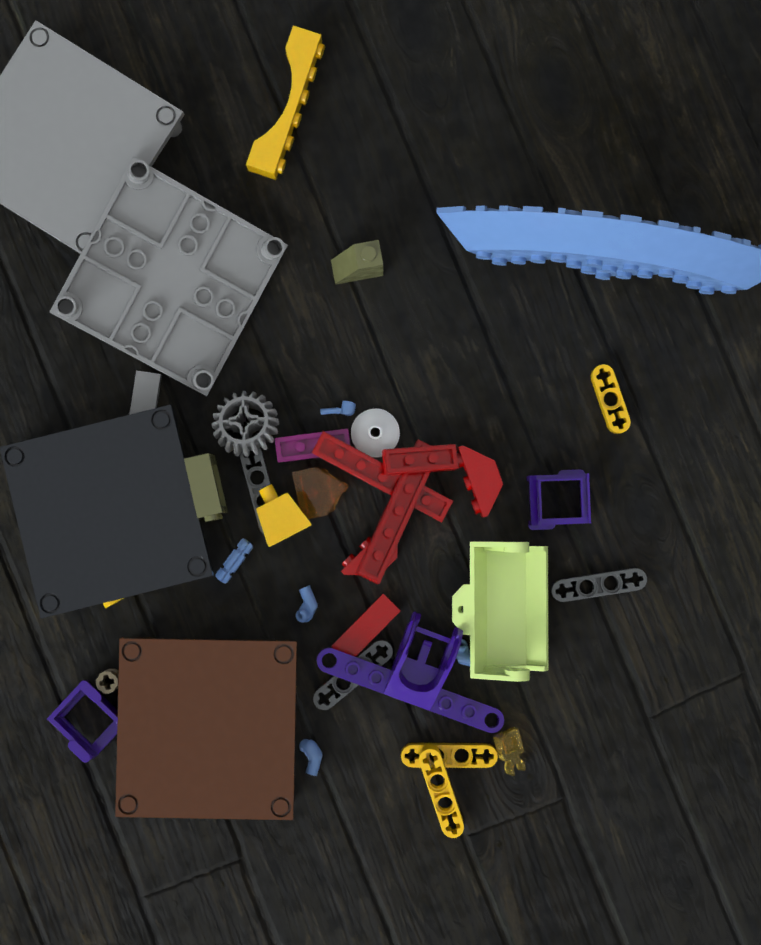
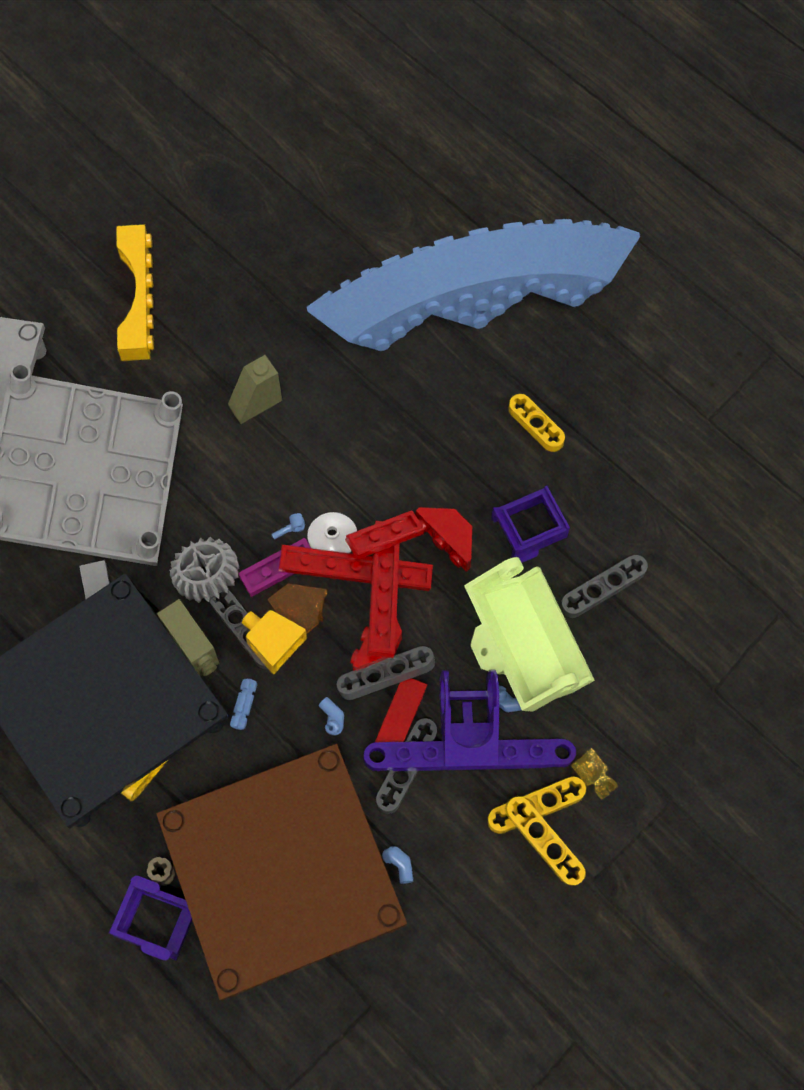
camera: 25 degrees left, 20 degrees down
none -> dark grey beam [337,646,436,700]

